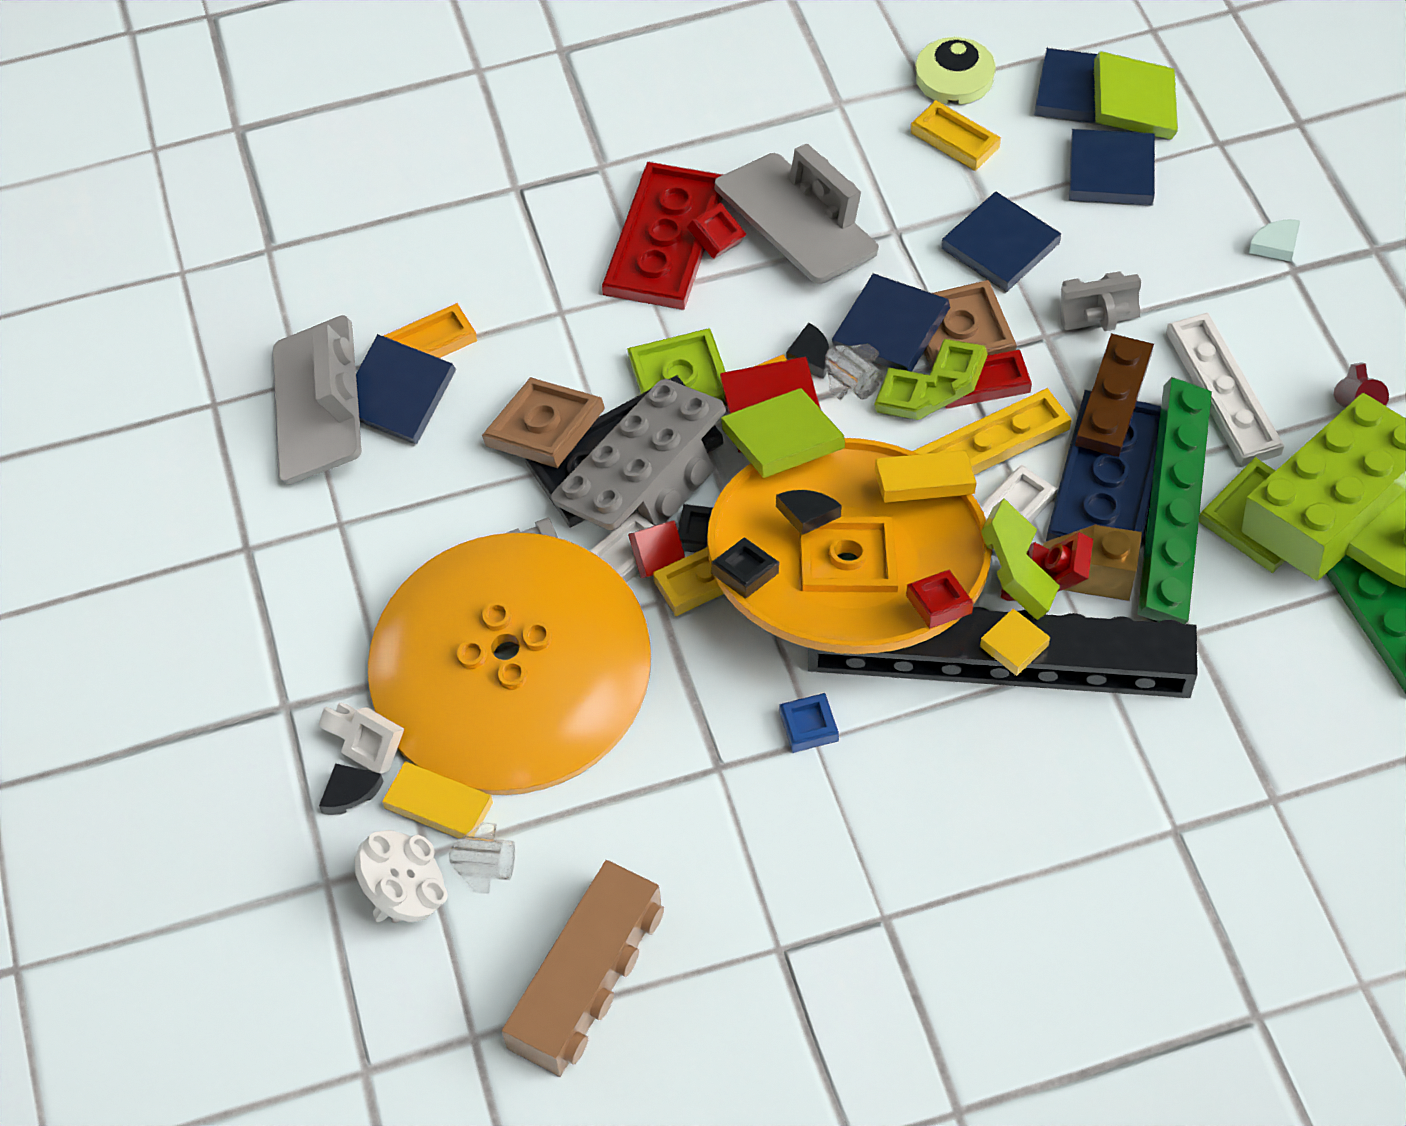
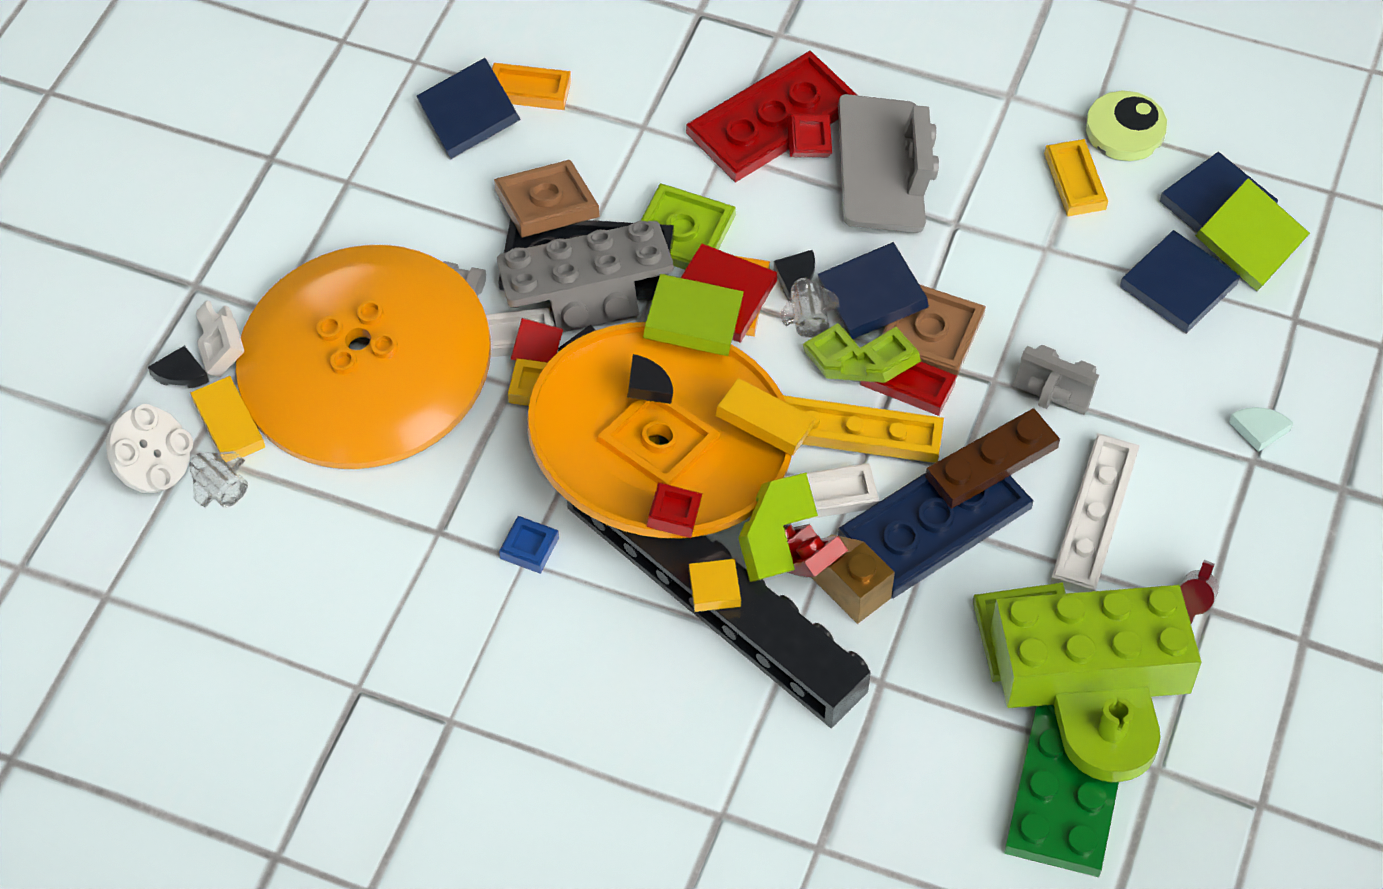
camera: 35 degrees right, 0 degrees up
light grey bracket [273,315,362,484] -> none
medium nougat brick [501,859,664,1077] -> none
black tile [711,537,780,599] -> none
dark blue tile [941,191,1062,292] -> none
green plate [1137,377,1212,624] -> none

